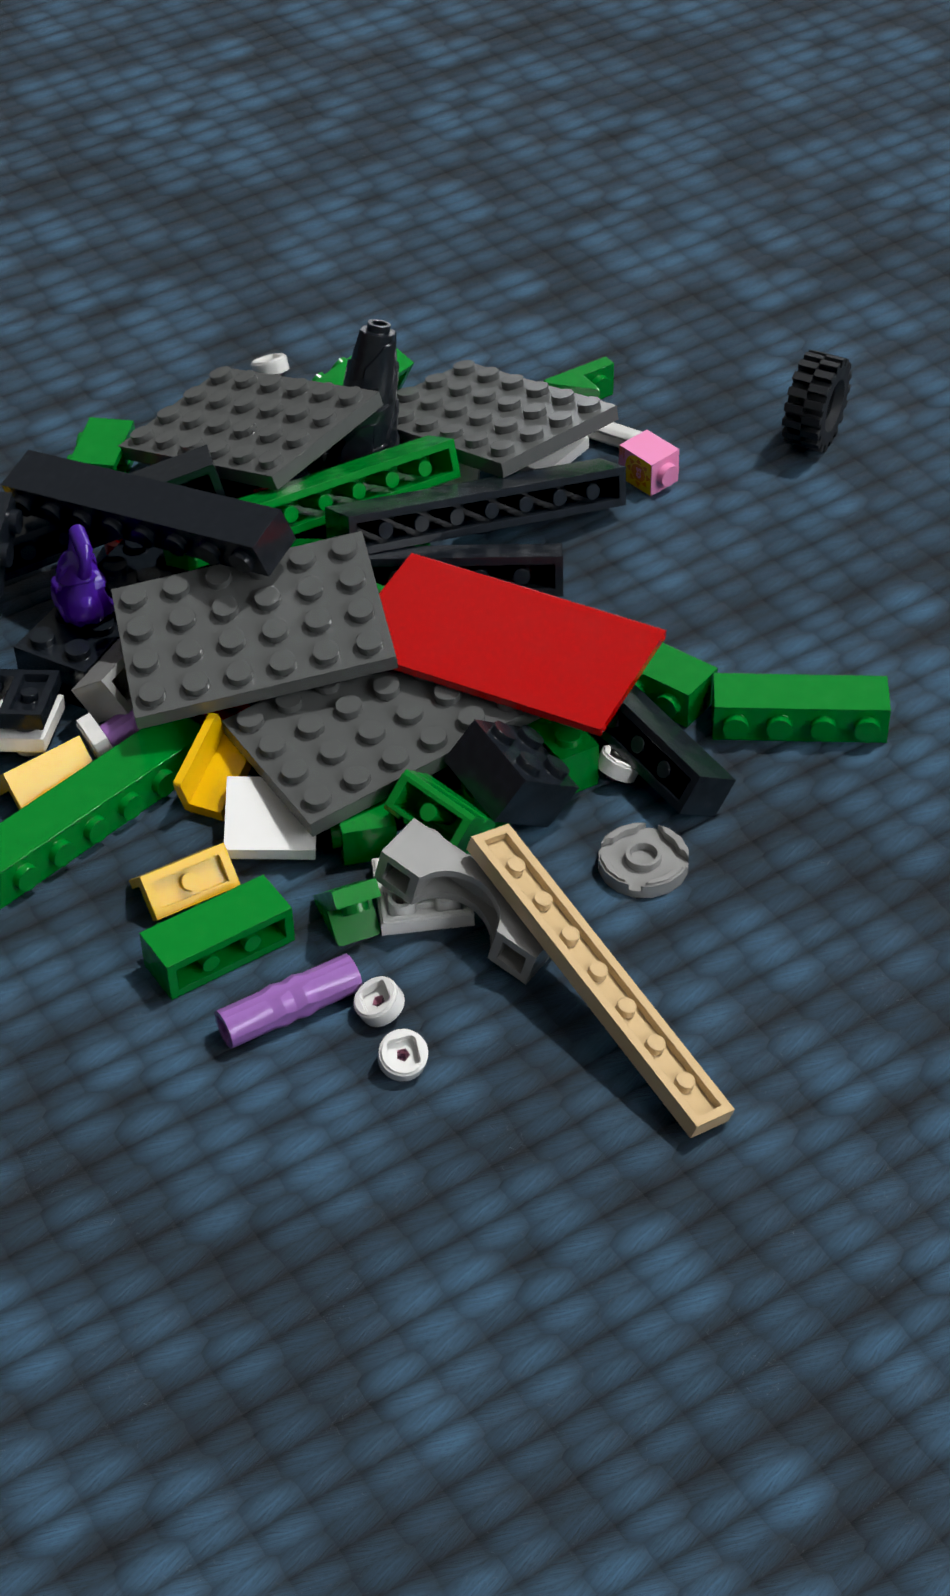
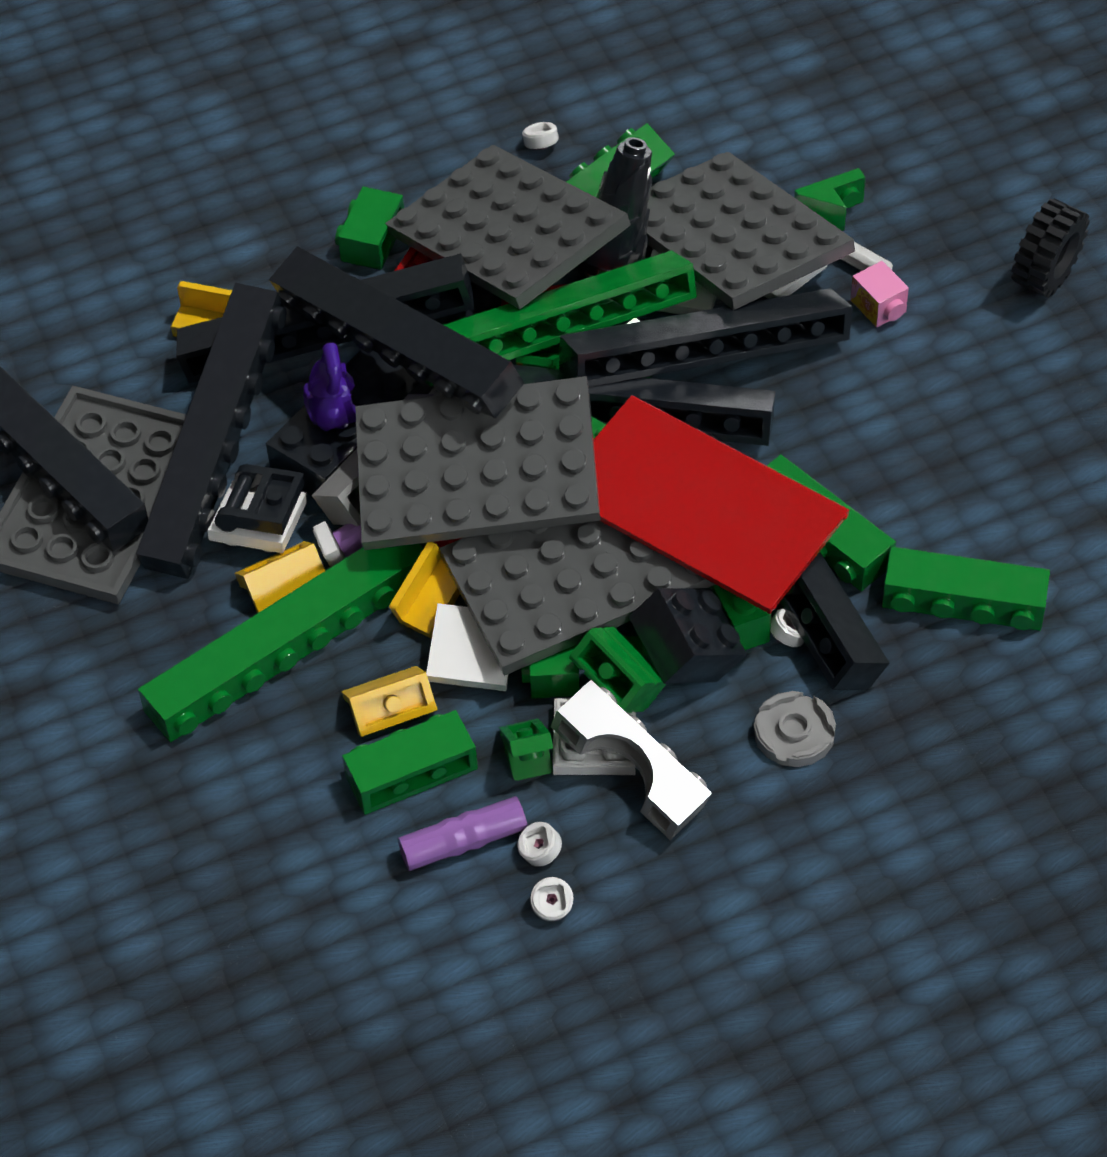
camera: 10 degrees right, 10 degrees up
tan plate [466,824,735,1138] -> none

